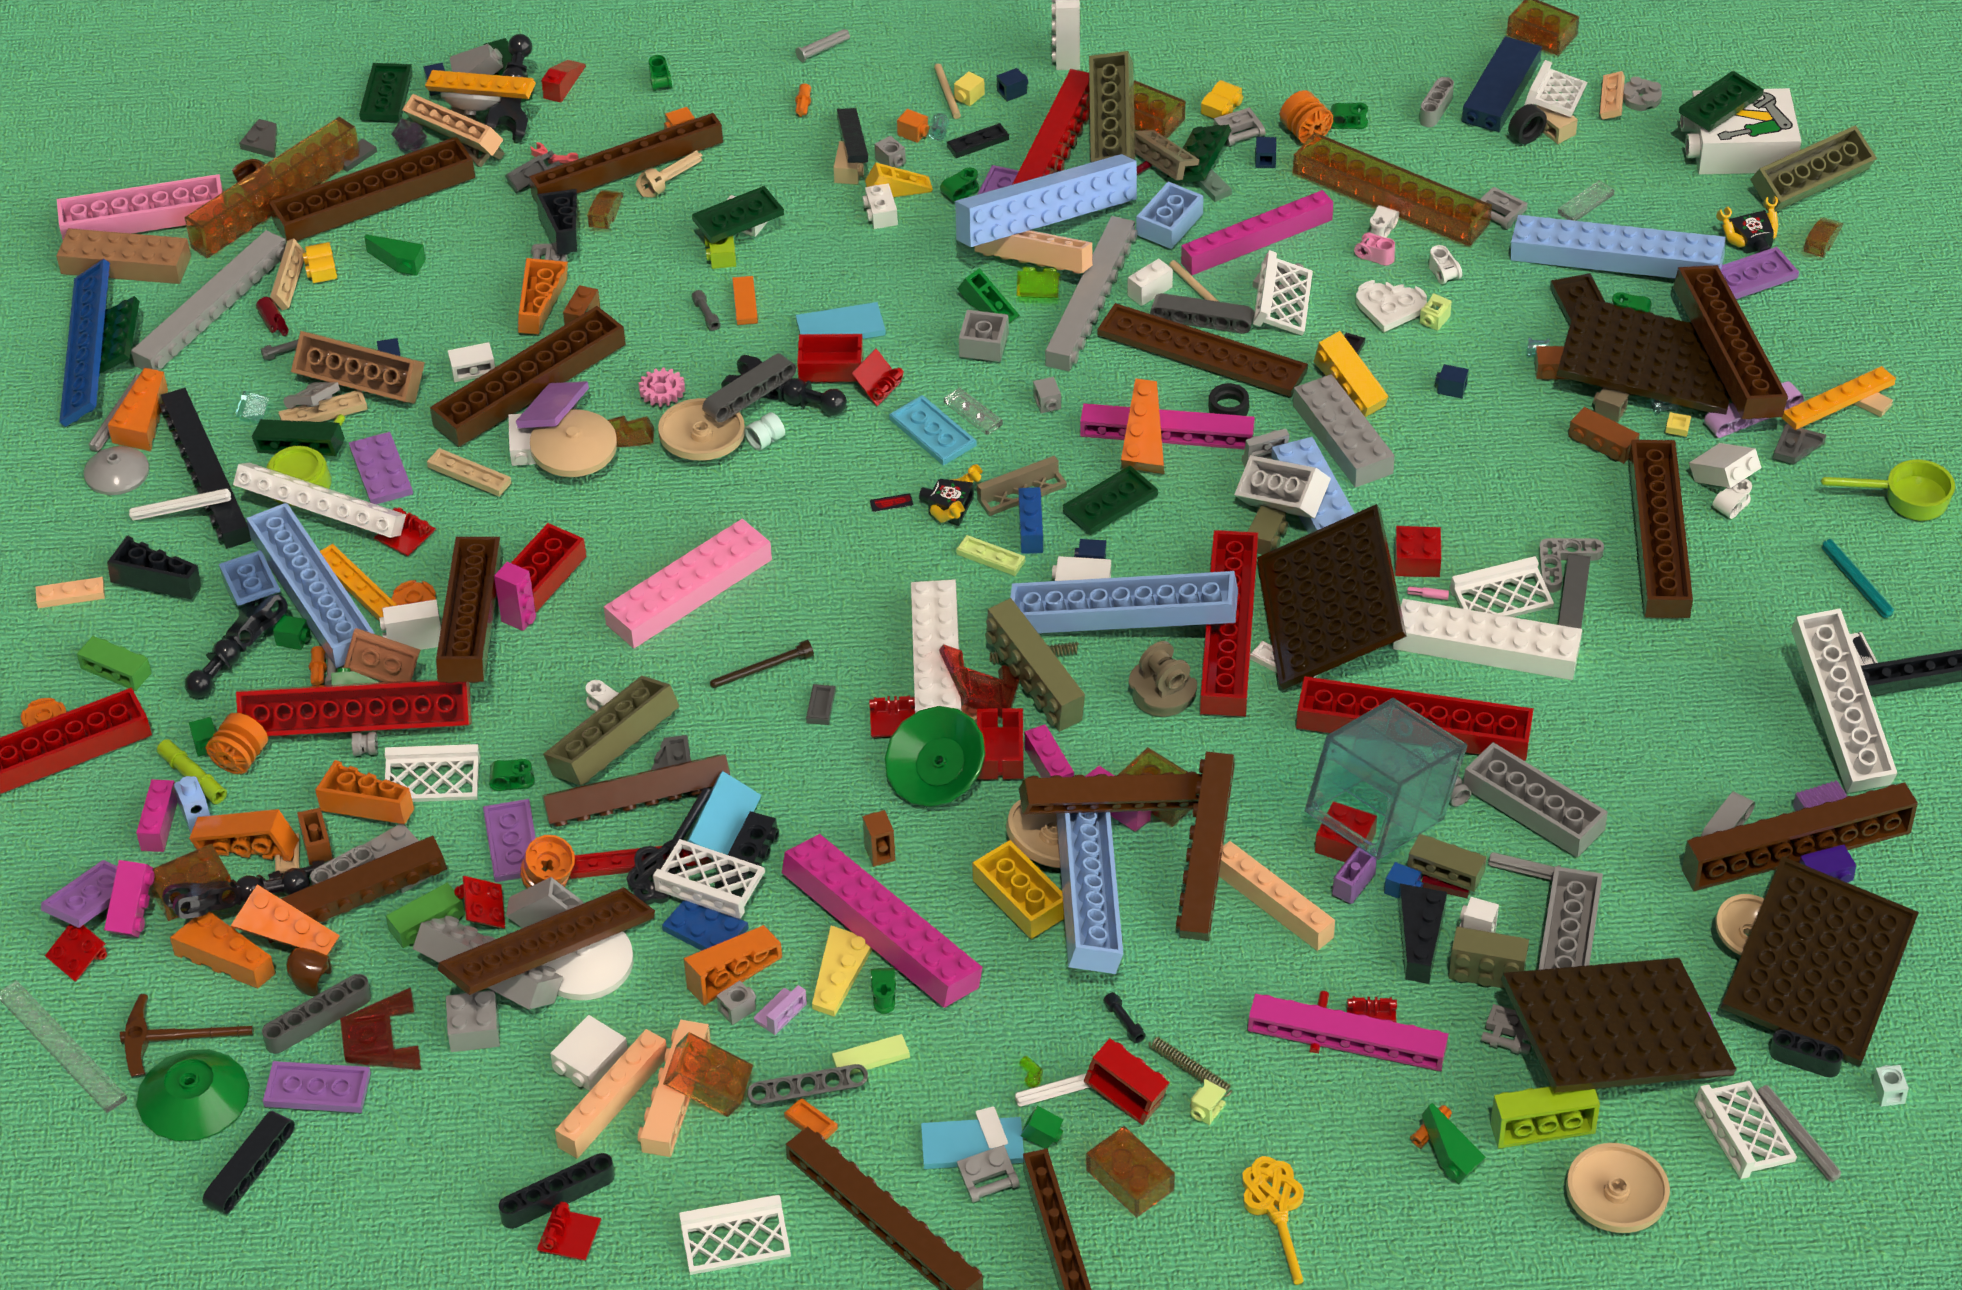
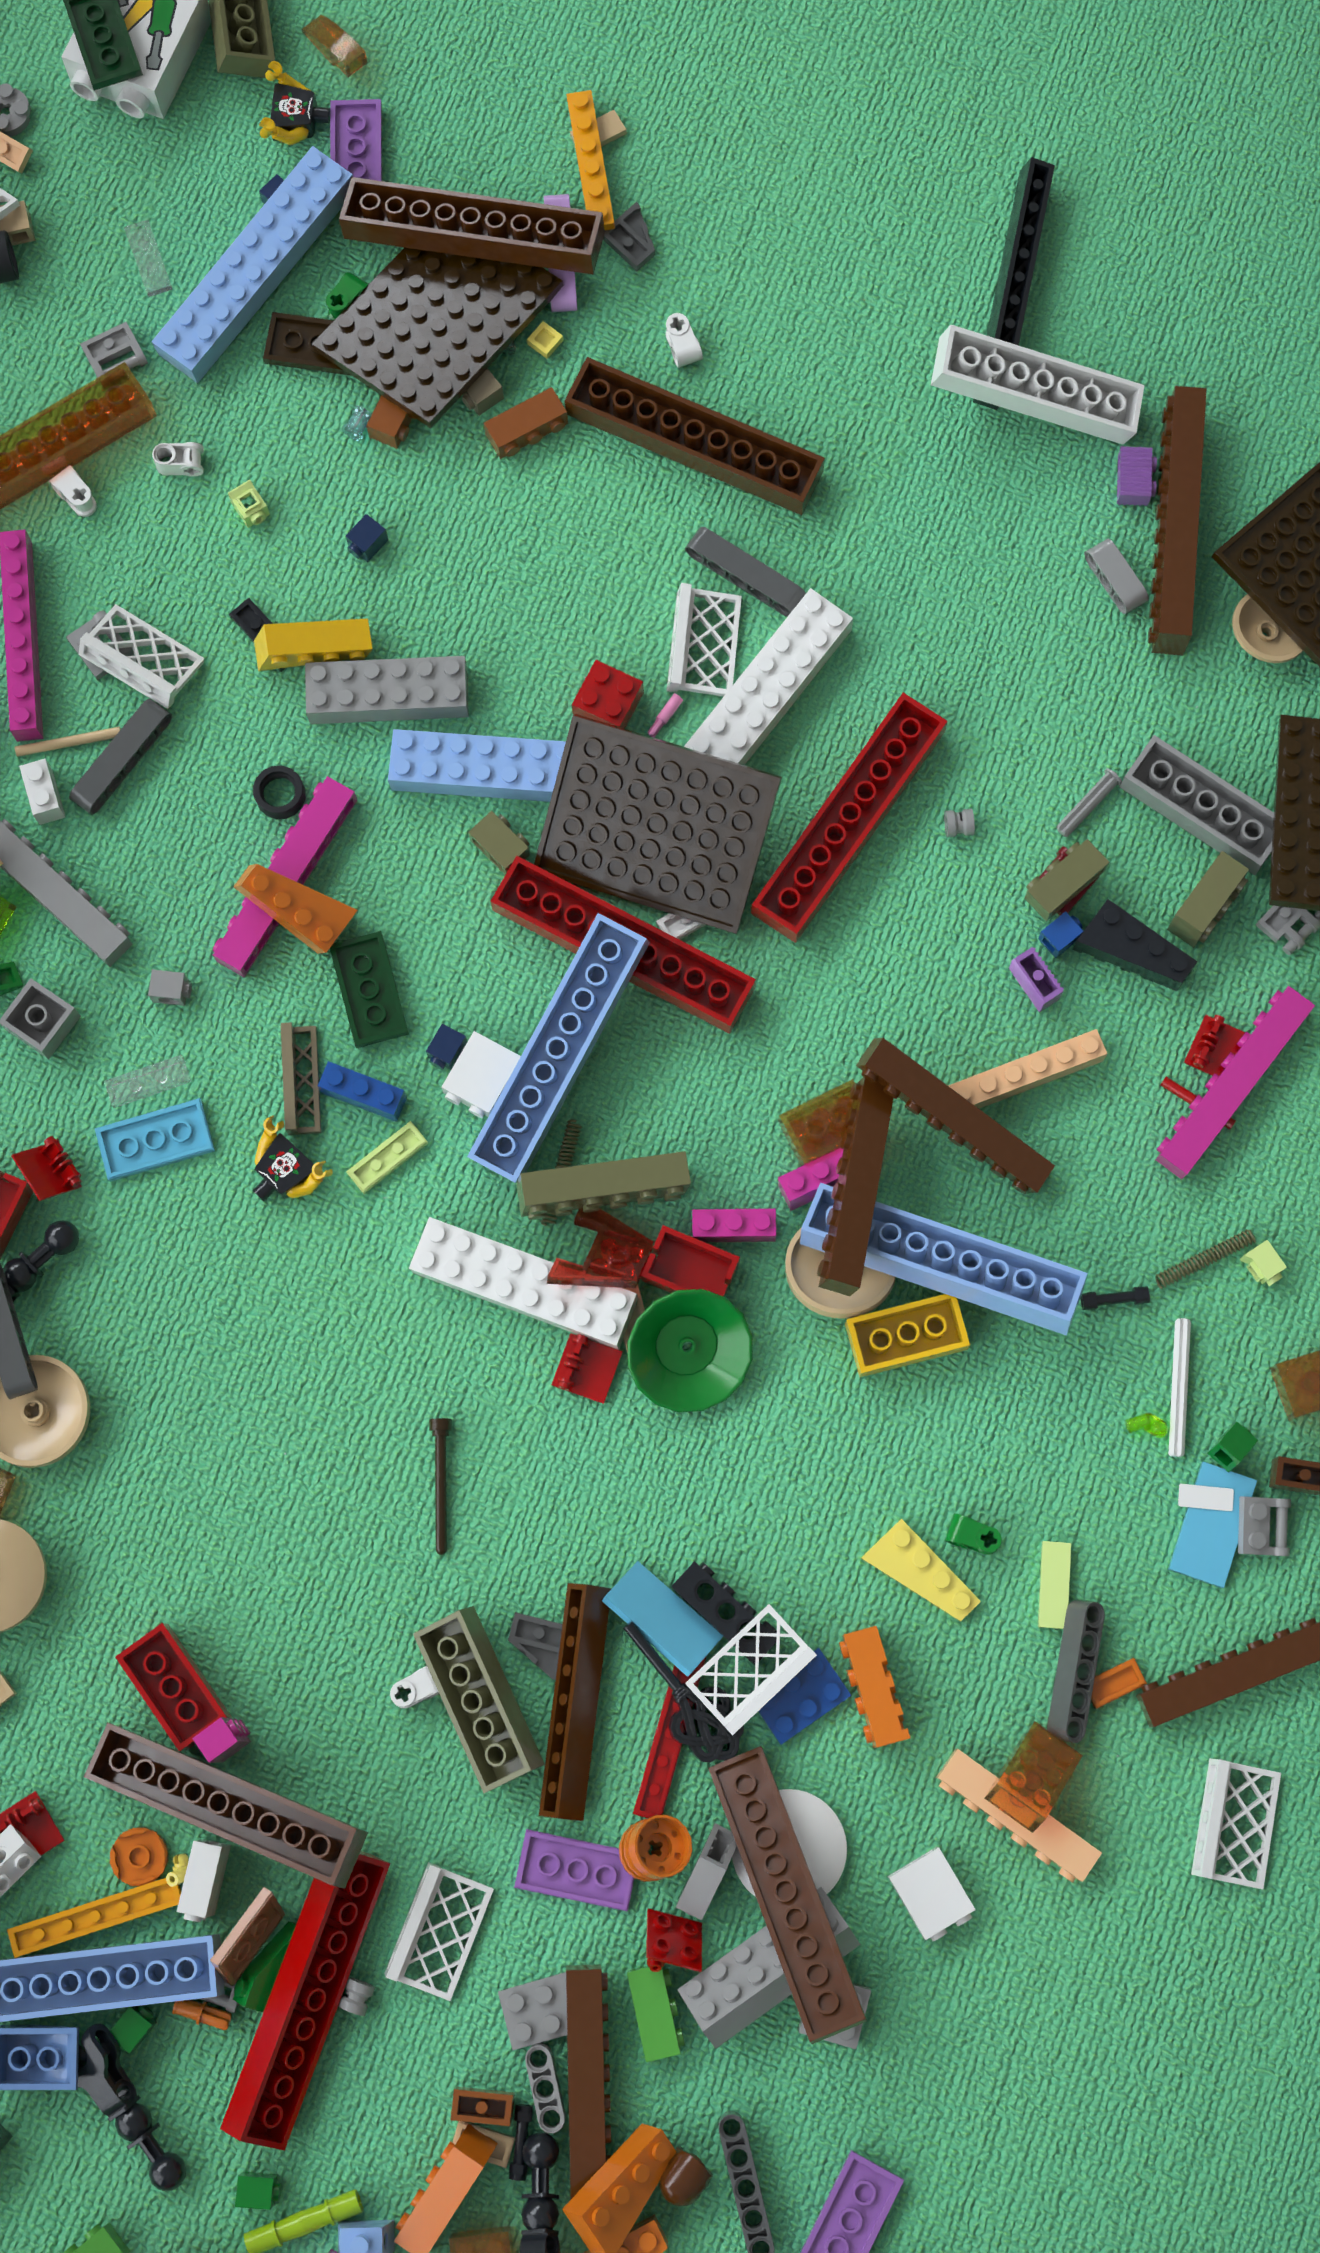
camera: 65 degrees left, 30 degrees up
orange wheel [206,713,268,774] -> none
orange wedge [315,760,414,824] -> none
clear red wing [340,987,422,1070] -> none
green piece [489,759,535,791] -> none
black beam [498,1153,615,1229] -> none
red hinge [537,1202,602,1261] -> none
light nougat brick [555,1029,667,1159] -> none
bright pink brick [604,519,772,649] -> none
light grey brick [716,981,756,1025] -> none
light aqua wheel [745,412,785,451] -> none
lavender panel [754,985,807,1035] -> none
dark pink brick [782,834,983,1008] -> none
dark grey tile [806,684,836,725] -> none
dark orange brick [862,810,895,867] -> none
sticker [870,493,914,512] -> none
red piece [1084,1038,1170,1125] -> none
reddish brown plate [1097,303,1308,397] -> none
dark tan piece [1129,641,1197,717] -> none
white brick [1234,455,1331,519] -> none
light grey plate [1242,428,1289,467] -> none
clear light blue piece [1305,698,1467,860] -> none
red brick [1315,801,1377,862] -> none
bright pink piece [1354,232,1395,266] -> none
white plate [1356,280,1427,332] -> none
white brick [1460,897,1499,933] -> none
light grey brick [1463,742,1608,858] -> none
light grey beam [1539,538,1604,593] -> none
white brick [1689,443,1761,488] -> none
dark purple brick [1799,845,1857,883] -> none
lime piece [1821,459,1955,521] -> none
teal axle [1822,539,1894,618] -> none
sticker [1850,632,1878,666] -> none

